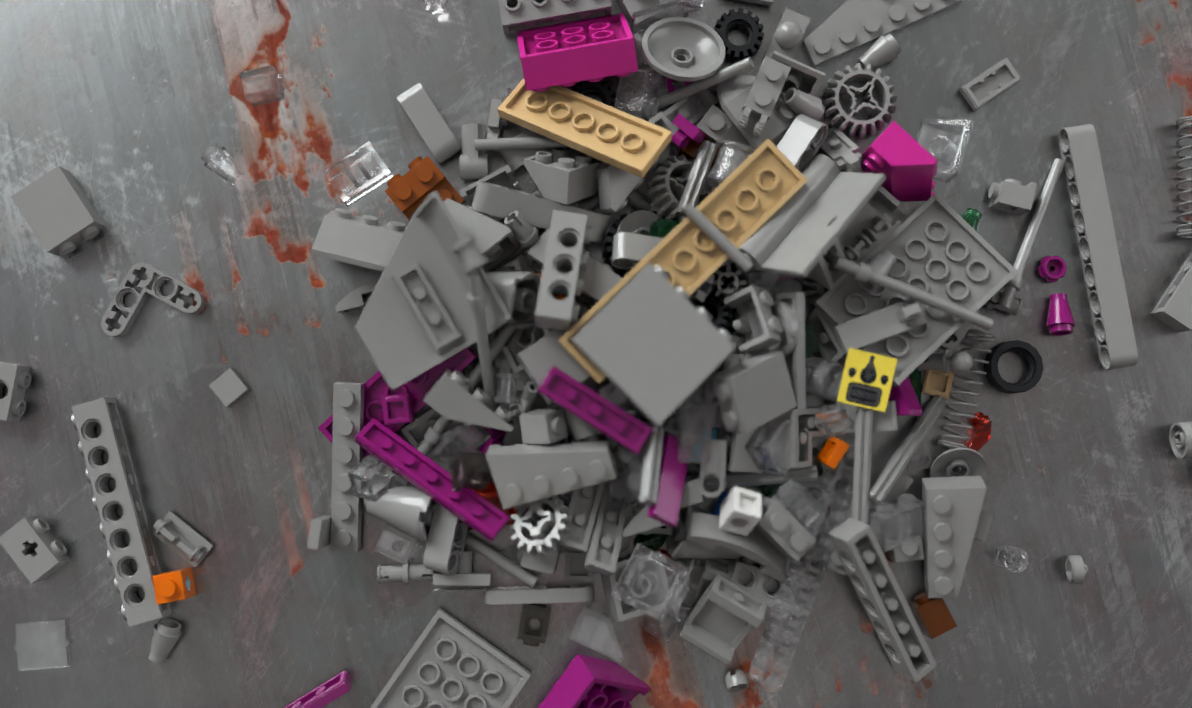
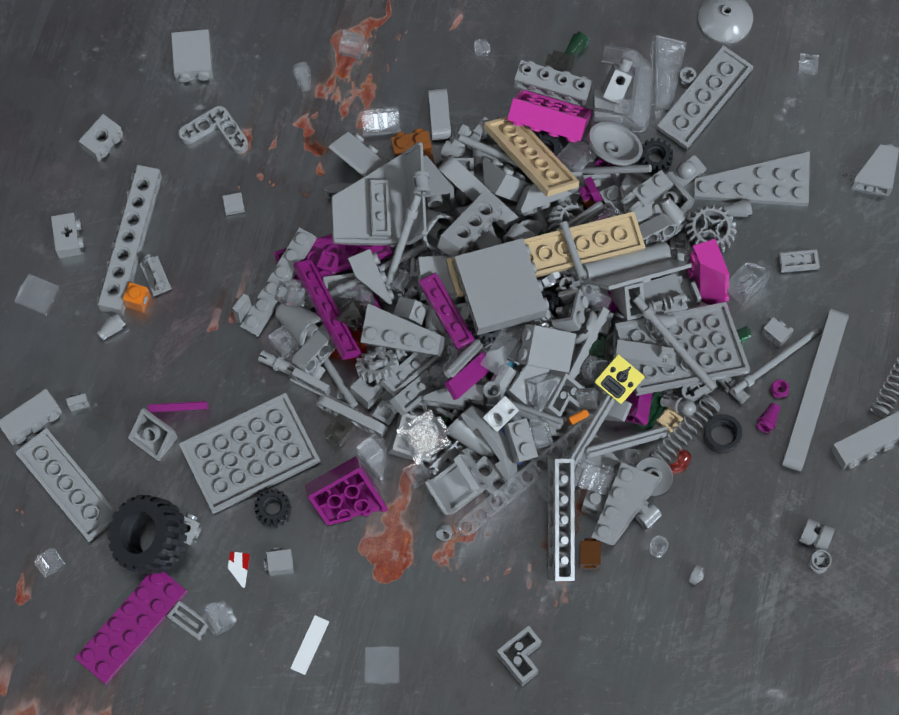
camera: 30 degrees right, 15 degrees down
light grey pin [504,210,539,247] -> none

